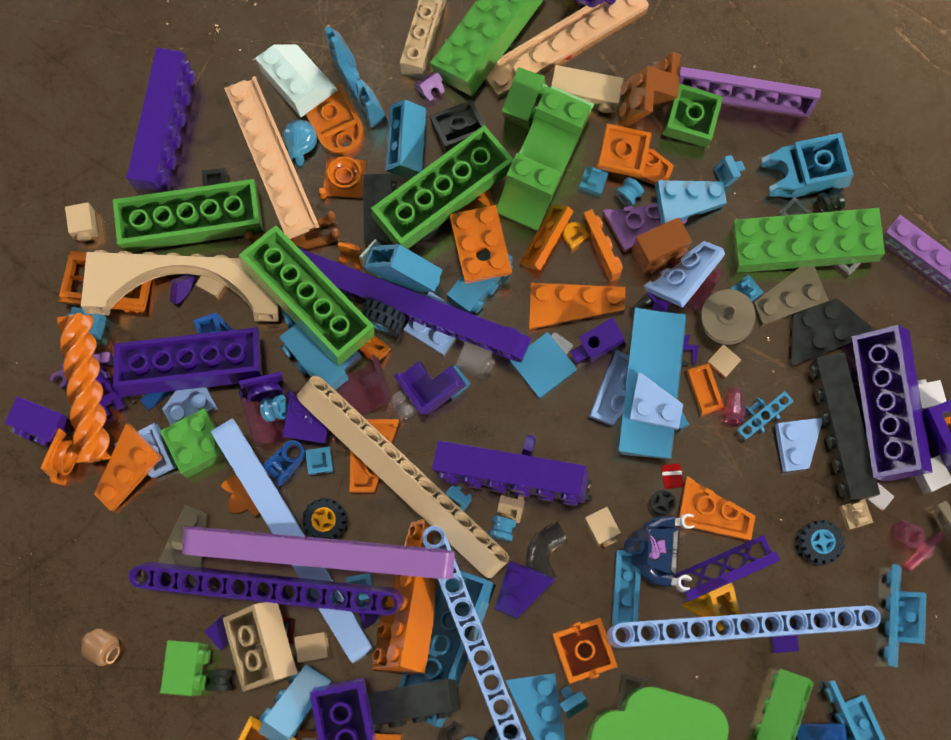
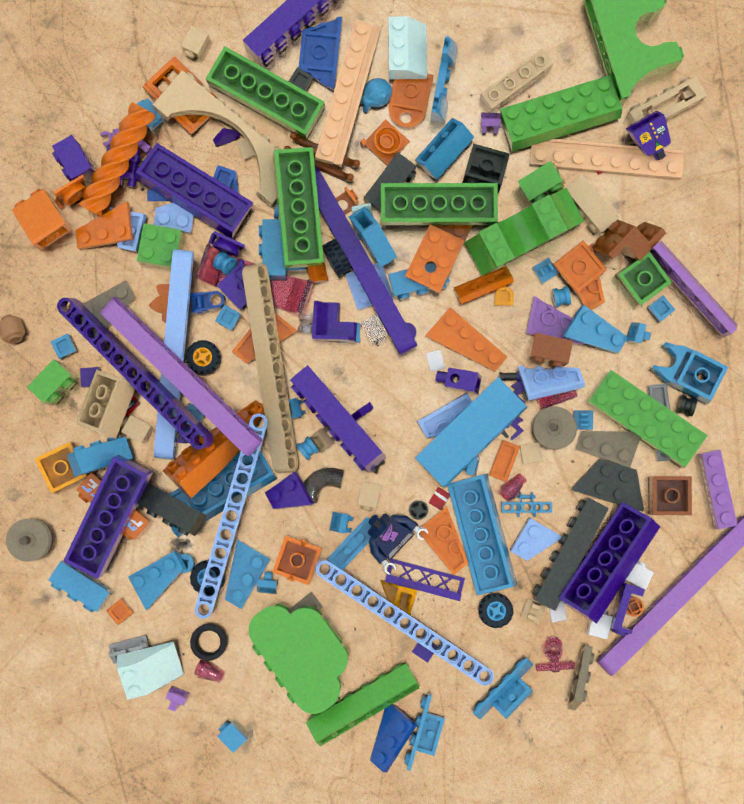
camera: 40 degrees right, 10 degrees up
pearl dark grey wheel [206,670,233,691] -> none
dark azure tile [510,332,577,399] -> none
orange plate [582,209,623,282] -> none
light blue wing [629,373,683,430] -> none
none -> orange slope [12,189,72,250]
none -> dark azure plate [51,333,77,359]
none -> blue wing [298,16,342,90]
none -> dark azure tile [329,512,354,534]
none -> dark azure arch [448,473,517,596]
none -> dark azure plate [647,295,675,322]
none -> dark orange brick [649,476,692,515]

